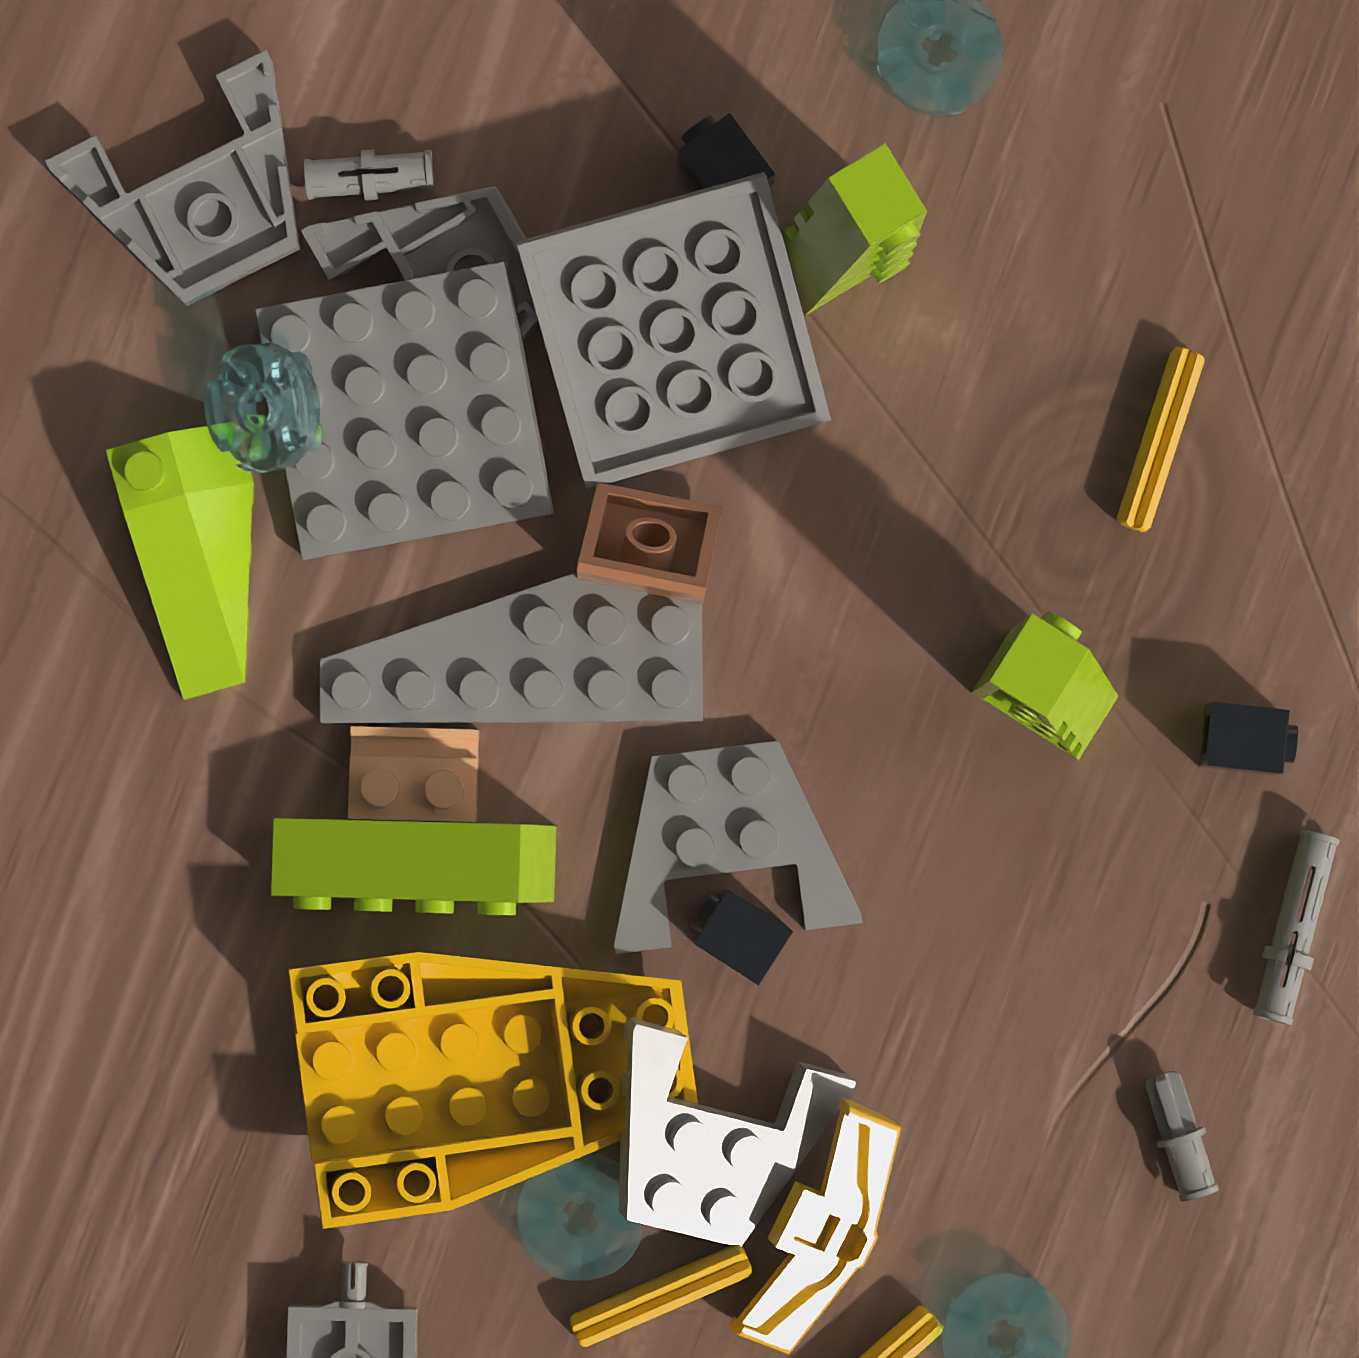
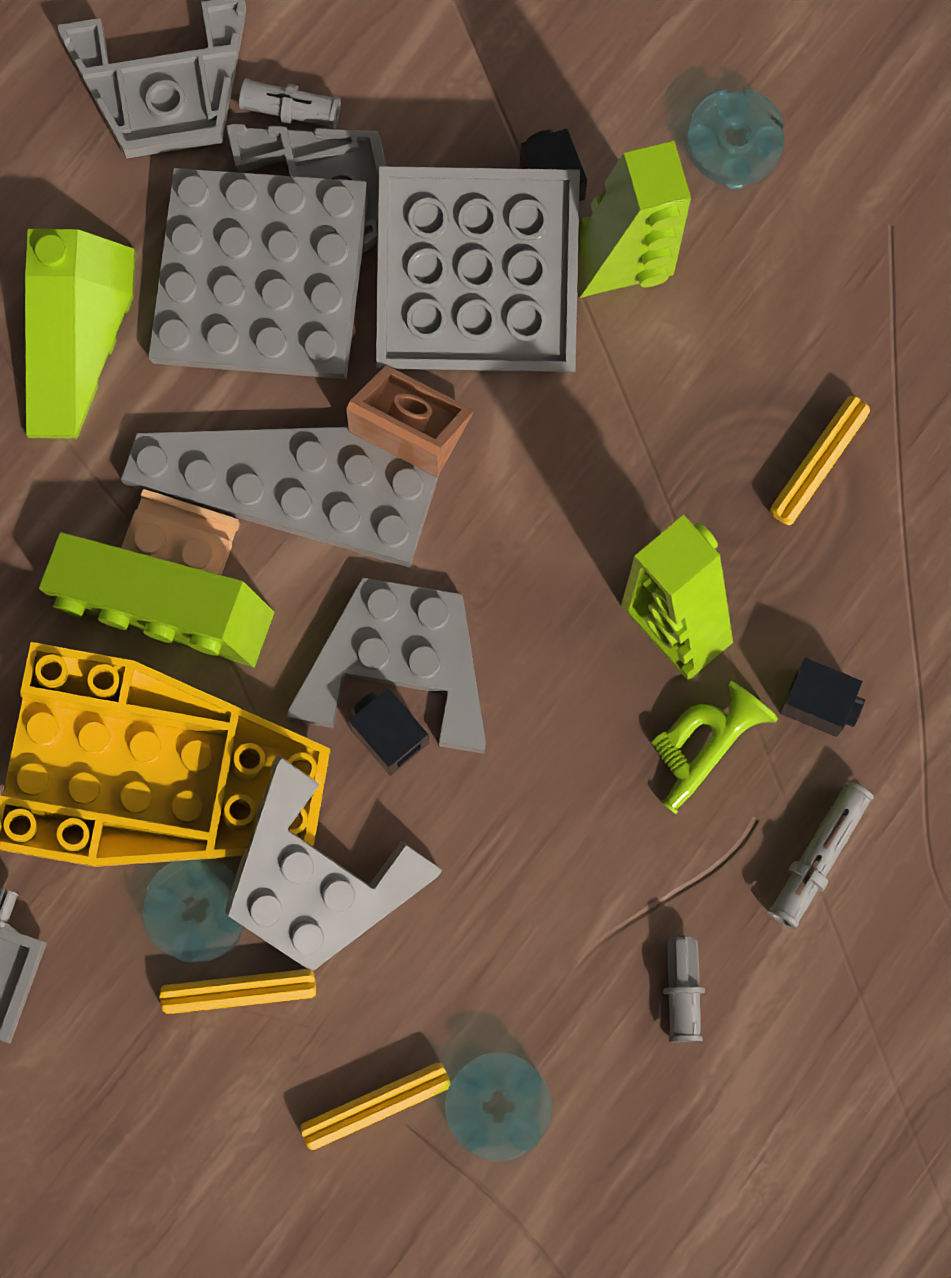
camera: 15 degrees right, 10 degrees down
clear light blue plate [204,343,323,473] -> none
plate [728,1097,901,1355] -> none
none -> lime piece [651,681,779,814]

